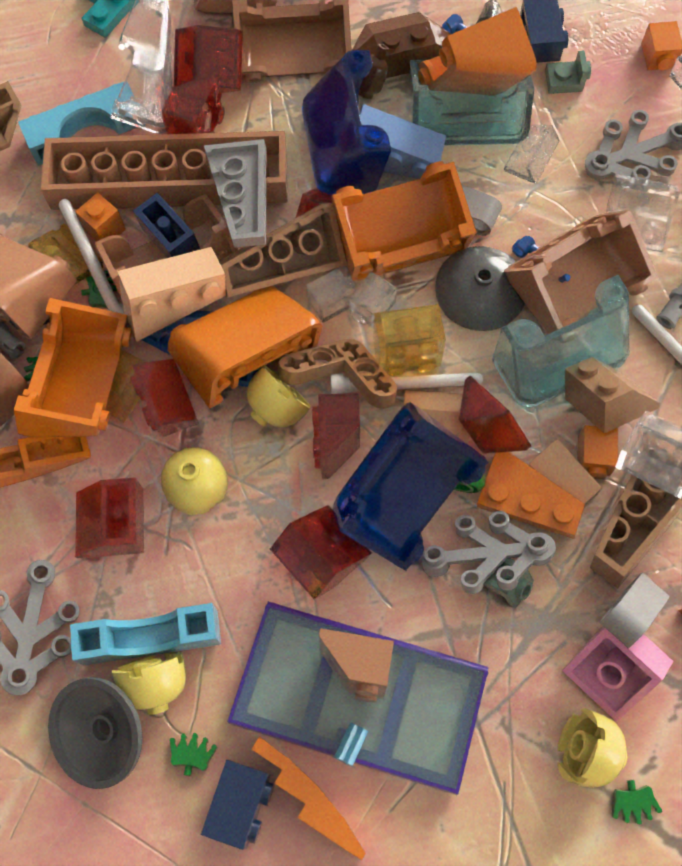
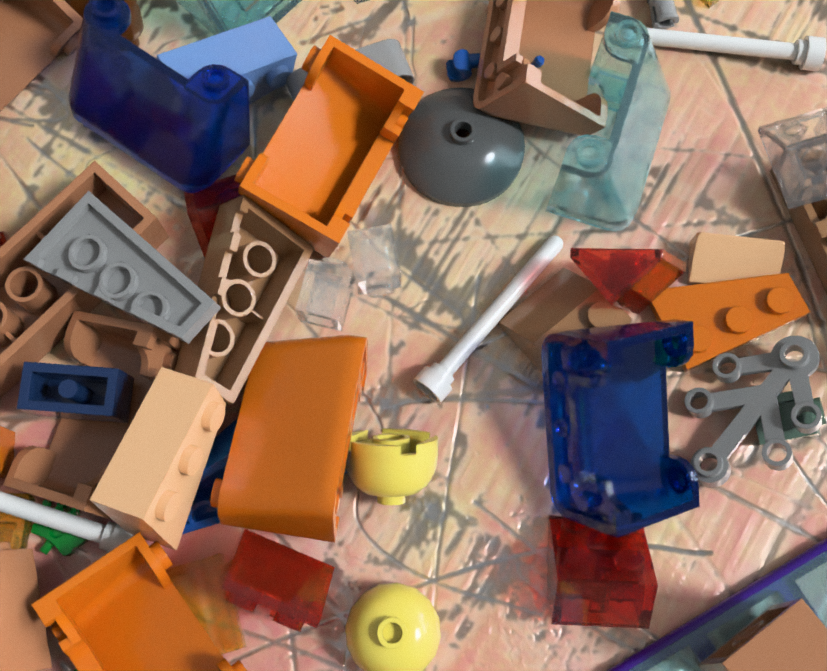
camera: 50 degrees left, 5 degrees up
medium nougat beam [278,339,397,409] -> none
clear red slope [312,393,360,479] -> none
clear yellow brick [373,304,446,376] -> none
medium nougat slope [565,357,660,433] -> none
orange brick [577,425,618,479] -> none

